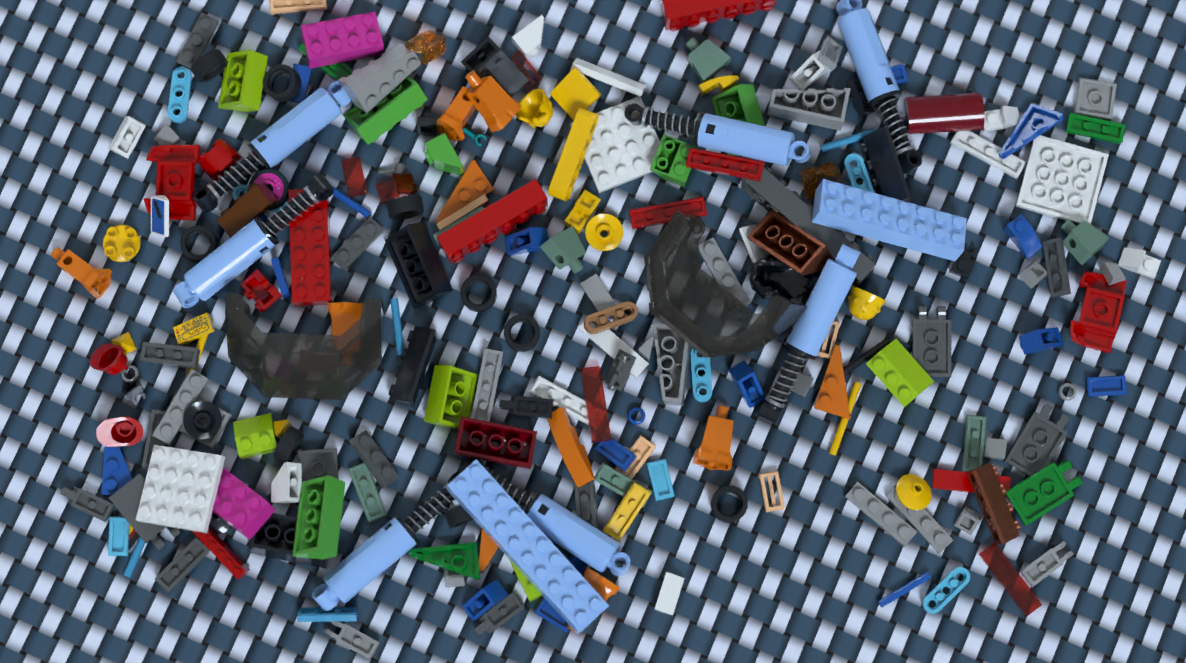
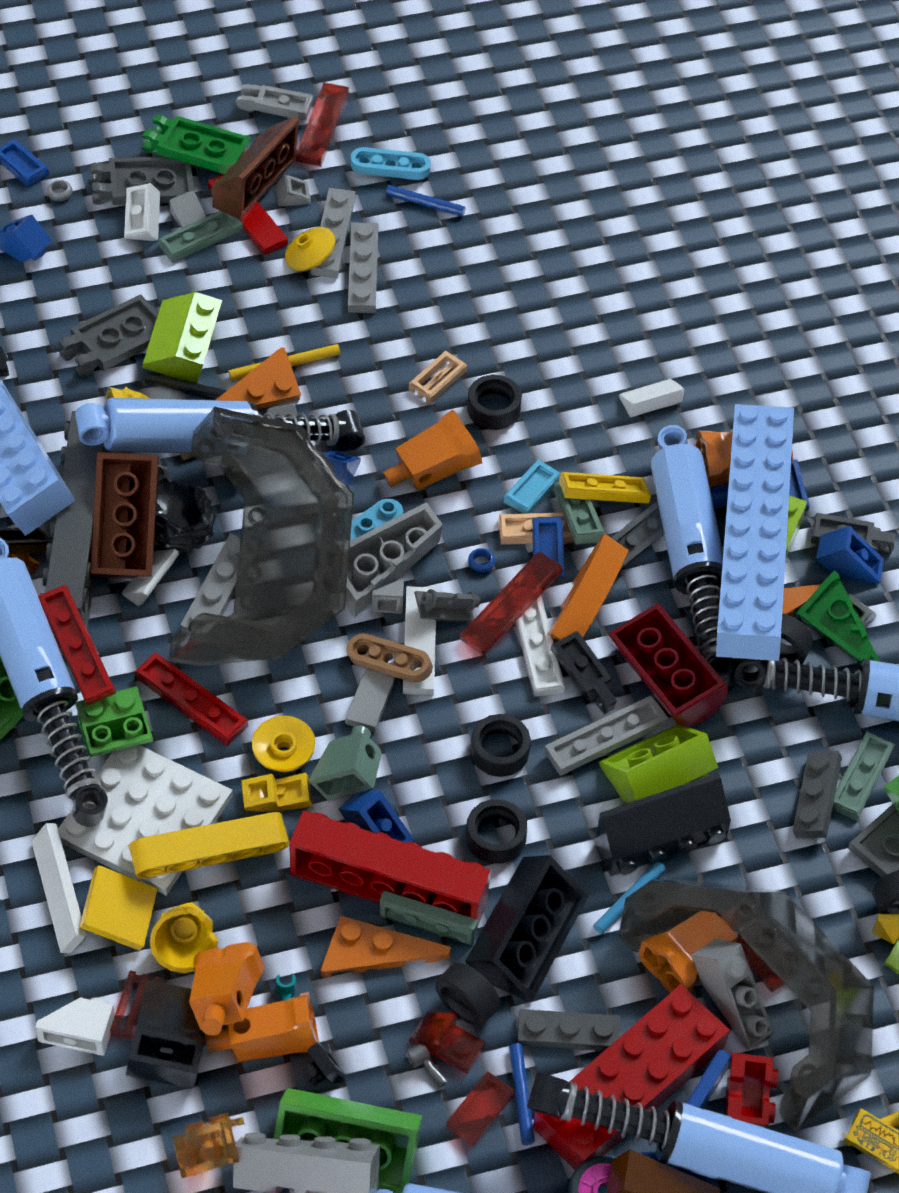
camera: 130 degrees left, 25 degrees down
bright green slope [423,133,464,176] -> none
light nougat tile [437,195,489,231] -> none
none -> white slope [124,183,160,241]
none -> light grey slope [691,939,773,1049]

